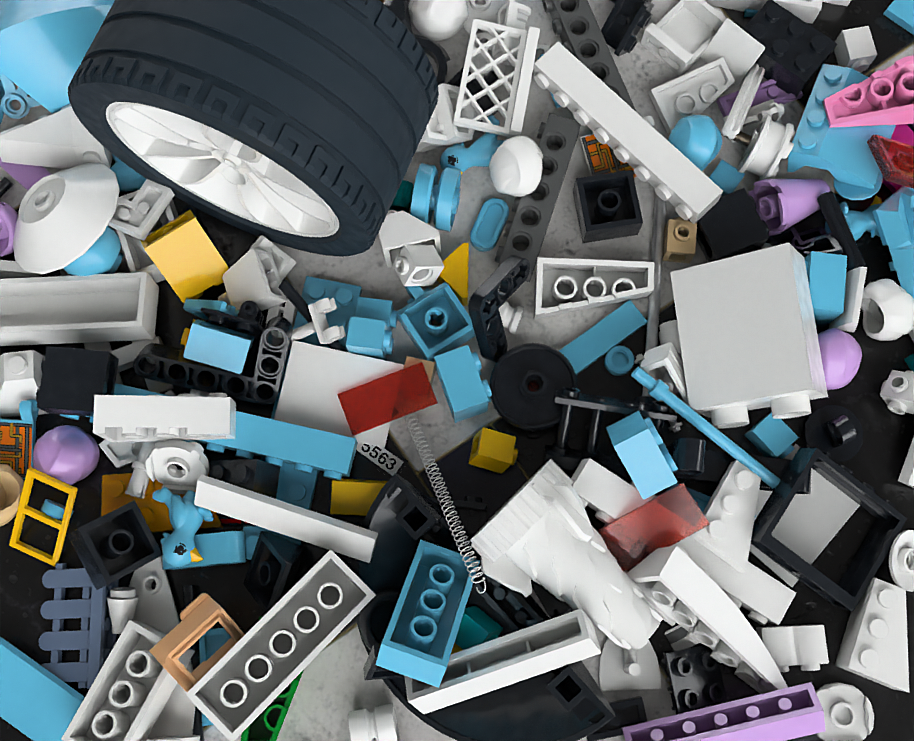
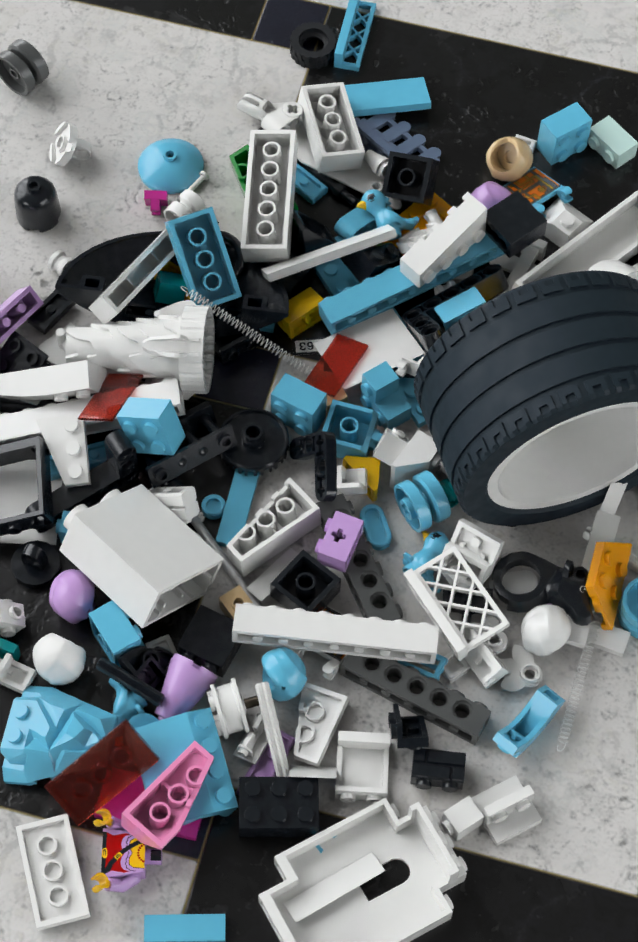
camera: 135 degrees right, 15 degrees down
yellow window [9,467,78,567] -> none
medium azure tile [41,499,74,521] -> none
light nougat piece [149,593,245,692] -> none
yellow brick [469,427,518,474] -> none
white piece [489,136,544,197] -> none
white wheel [499,302,524,334] -> none
medium azure bar [631,366,780,489] -> none
medium azure tile [709,160,745,196] -> none
white slope [828,267,867,333] -> none
white brick [834,26,877,72] -> none
none -> white sticker [246,548,298,601]
none -> lavender brick [315,511,364,573]
none -> white panel [337,465,367,495]

